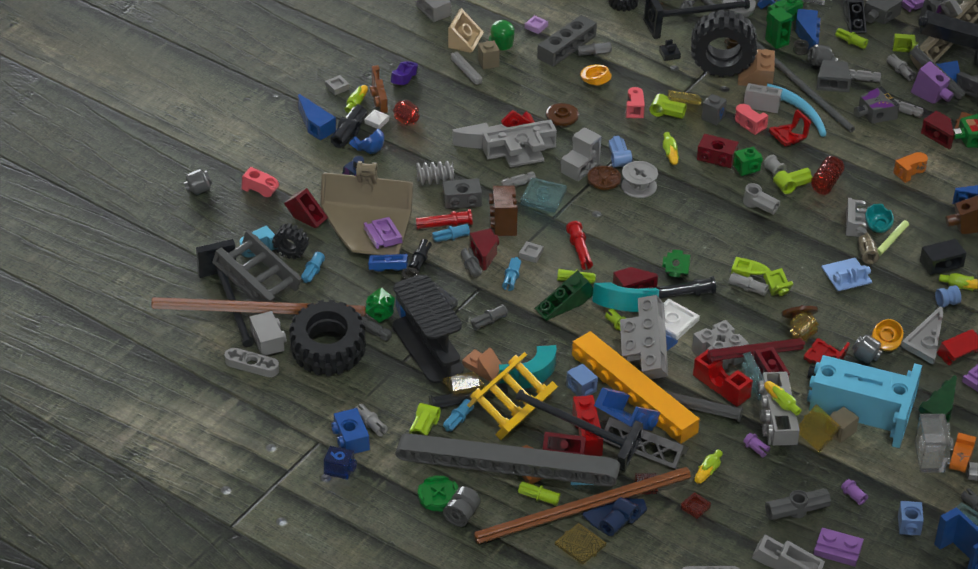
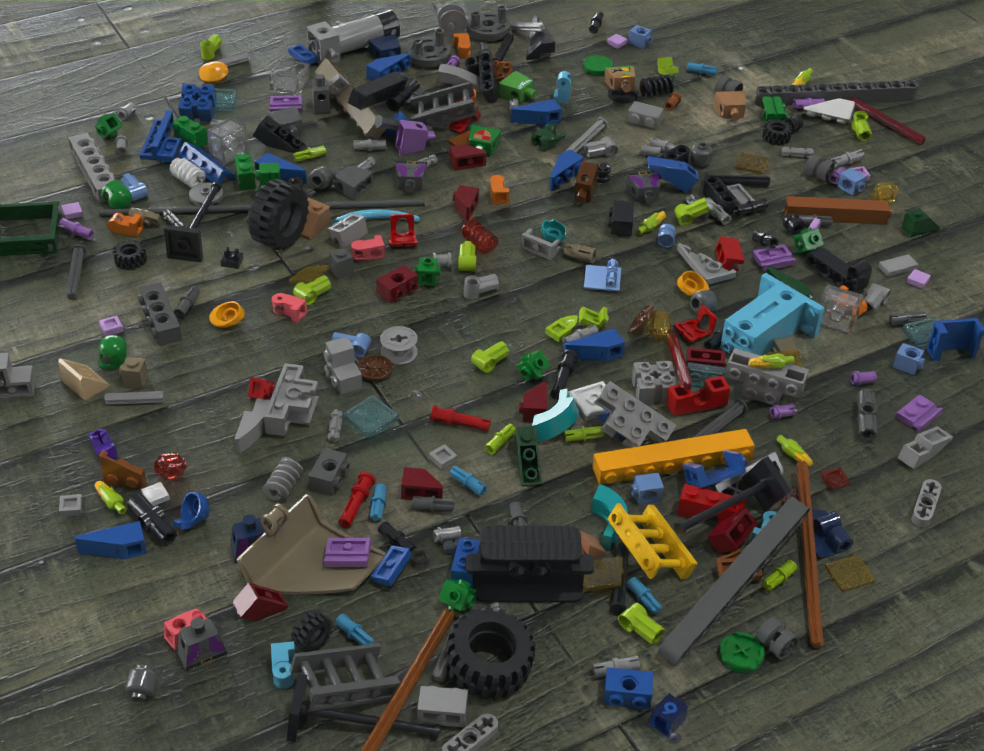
camera: 65 degrees left, 0 degrees up
reddish brown wedge [489,185,518,236] -> none
reddish brown wheel [546,103,579,126] -> none
piece [663,132,679,165] -> none
yellowish green bar [877,220,909,256] -> none
lime bracket [893,34,918,56] -> none
none -> dark grey torso [178,618,227,671]
none -> light grey pin [433,526,461,544]
none -> dark red slope [453,185,479,221]
none -> lime piece [471,341,509,373]
none -> blue slope [564,329,625,361]

